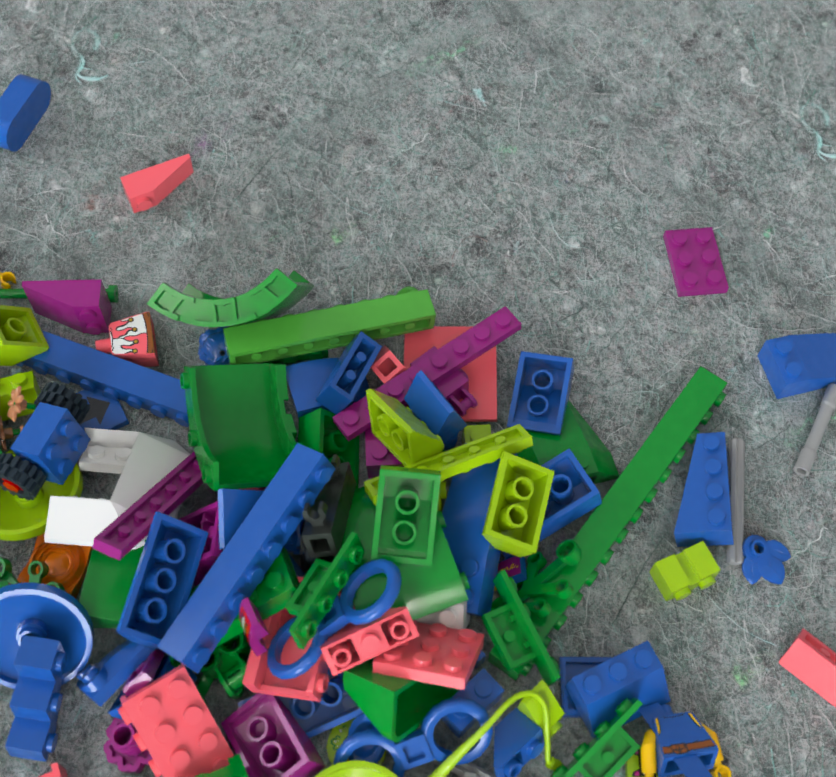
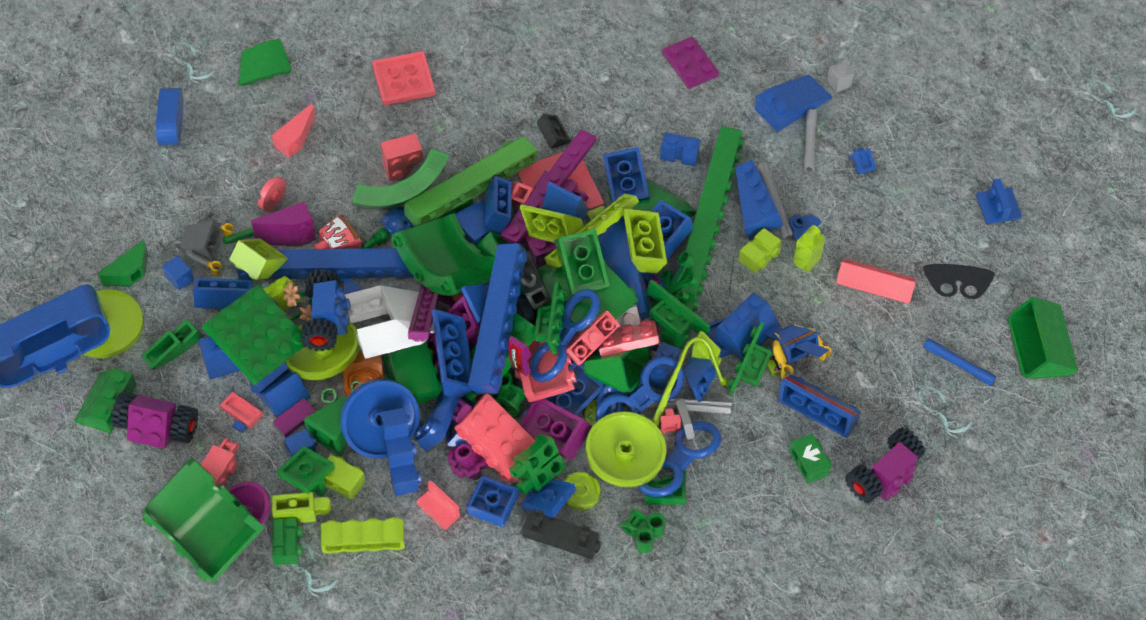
camera: 20 degrees left, 5 degrees down
none -> green slope [237,39,292,87]
none -> coral plate [258,176,286,212]
none -> green bar [364,228,390,249]
none -> coral plate [372,51,436,106]
none -> coral slope [381,133,423,182]
none -> pearl dark grey slope [537,114,571,149]
none -> blue brick [660,132,701,167]
none -> lime brick [793,225,825,272]

